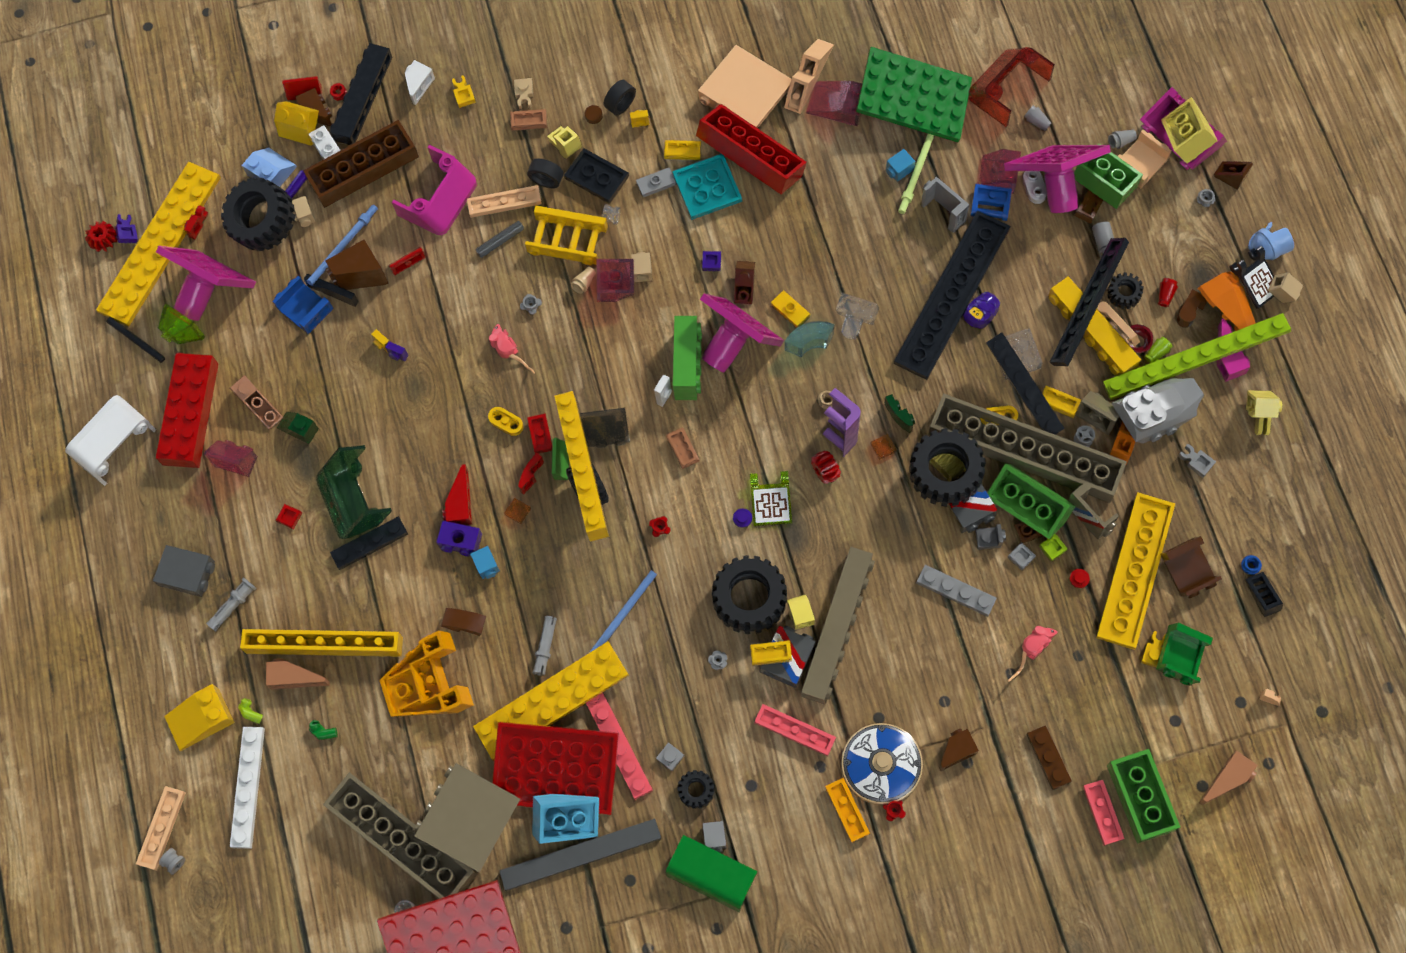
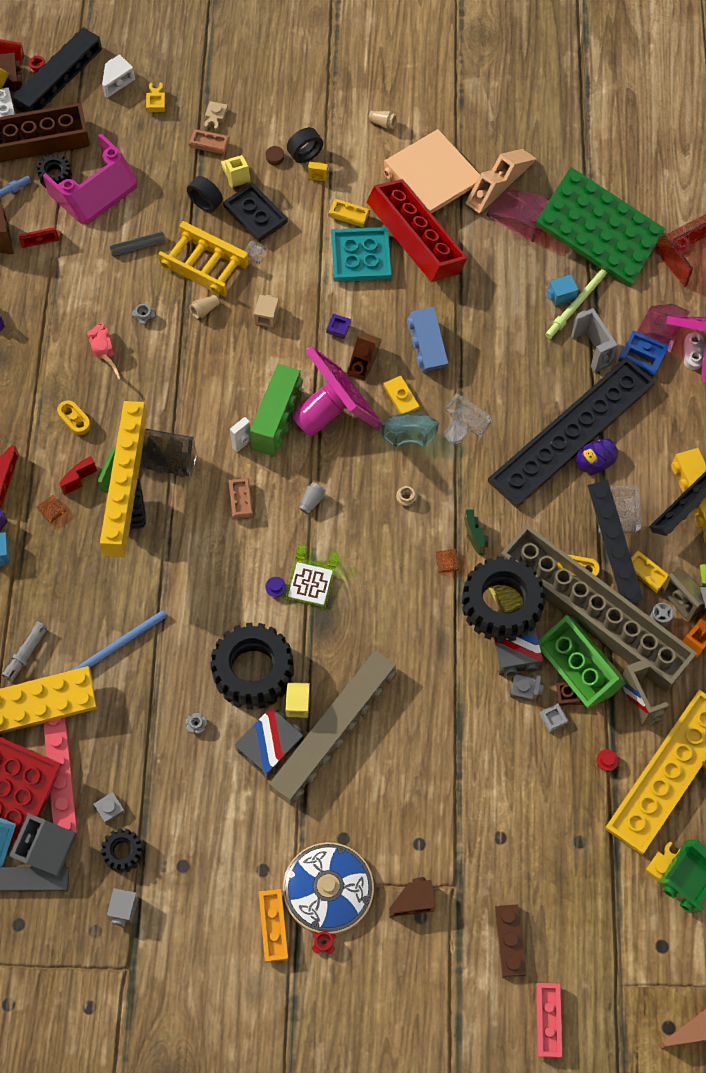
camera: 10 degrees right, 5 degrees down
light nougat plate [467,185,542,218] -> none
red plate [527,413,553,454] -> none
clear pink slope [597,259,634,302] -> none
light grey plate [636,167,676,198] -> none
red plate [649,516,671,537] -> none
green piece [665,835,758,913] -> none
yellow plate [750,640,792,666] -> none
coral plate [754,704,836,757] -> none
red gear [811,450,841,484] -> none
medium lavender piece [823,388,861,457] -> none
light grey plate [916,565,997,617] -> none
coral animal [1008,626,1058,682] -> none
lime plate [1039,534,1068,562] -> none
bright green brick [1107,749,1181,844] -> none
none -> dark grey slope [9,813,77,876]
none -> black tyre [36,154,72,188]
none -> light grey cone [299,482,326,514]
none -> tan cone [368,111,397,130]
none -> medium blue wedge [407,307,448,373]

